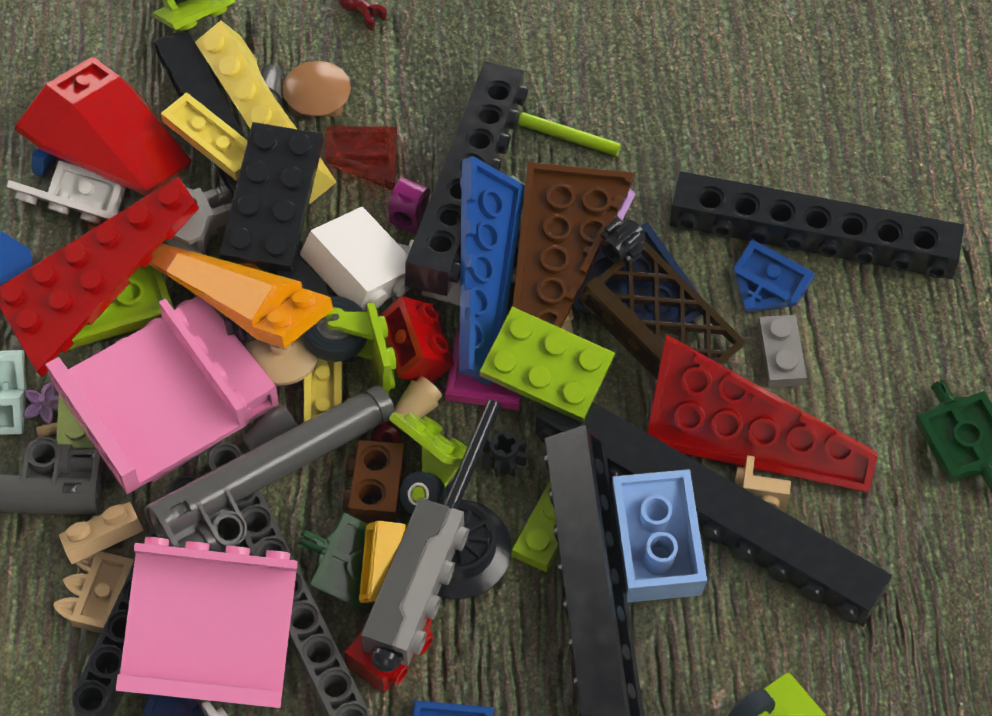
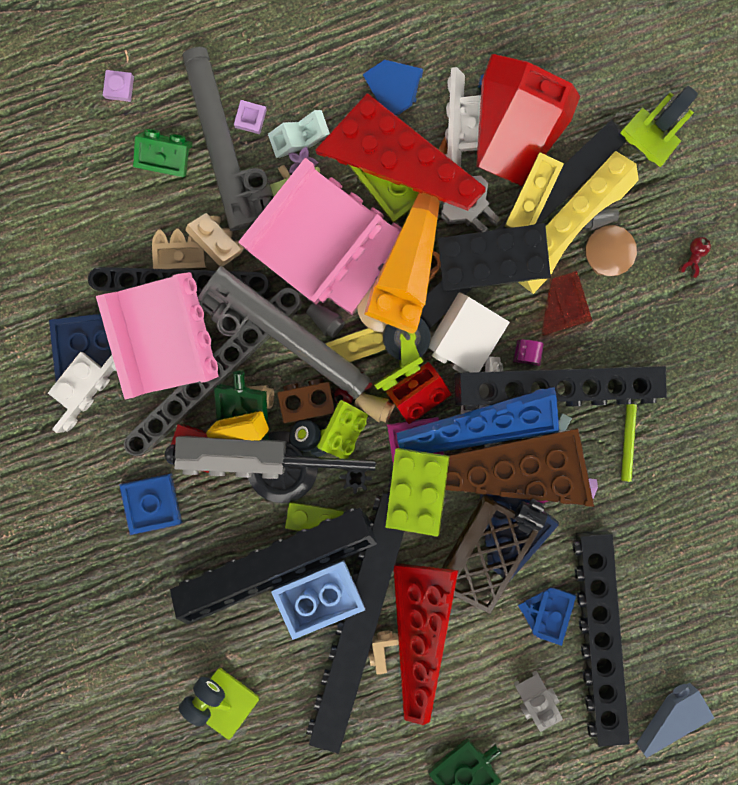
camera: 70 degrees right, 30 degrees up
light grey plate [758,314,807,388] -> none
none -> light grey hinge [514,671,563,732]
none -> sand blue slope [636,683,714,758]

